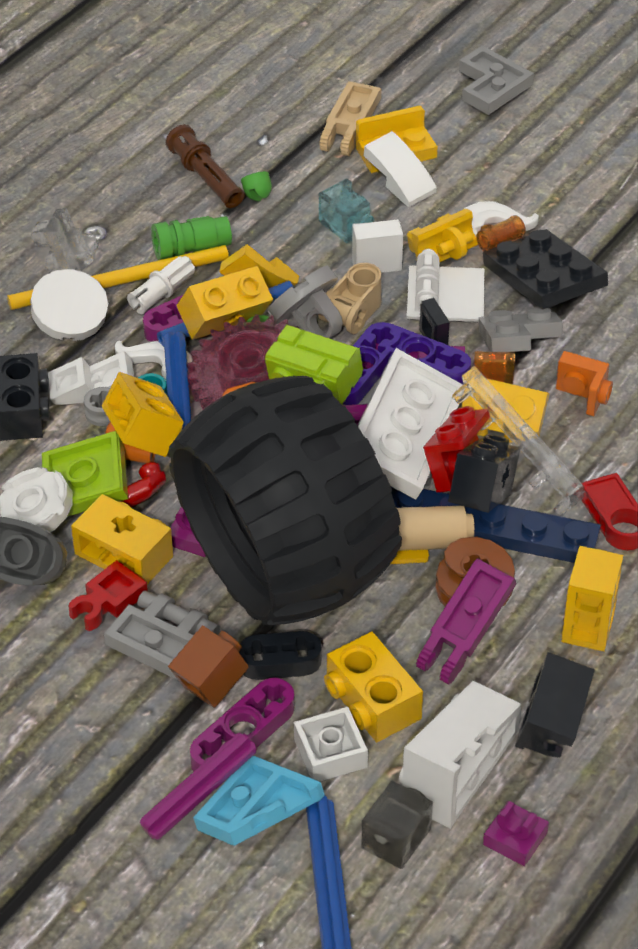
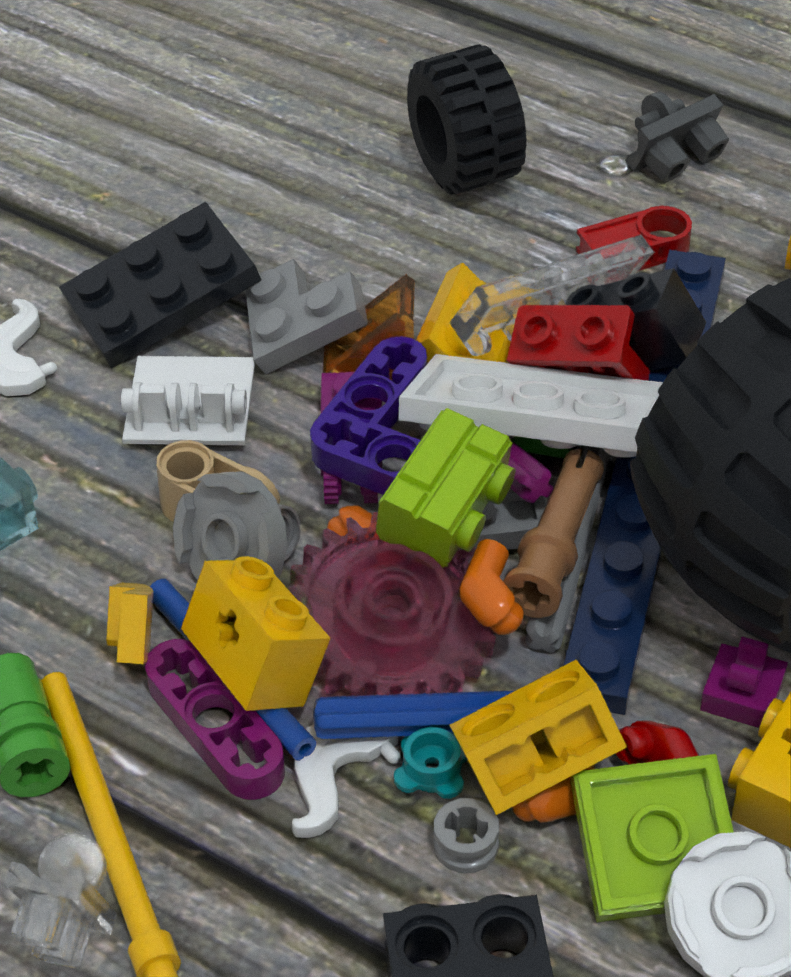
camera: 90 degrees left, 0 degrees up
white tile [30,269,108,341] -> none
white slope [48,351,134,405] -> none
white axle [127,256,195,315] -> none
white piece [352,219,403,273] -> none
yellow hips [407,208,478,262] -> none
black tile [419,298,450,345] -> none
clear orange pin [476,215,526,251] -> none
orange bracket [556,351,613,416] -> none

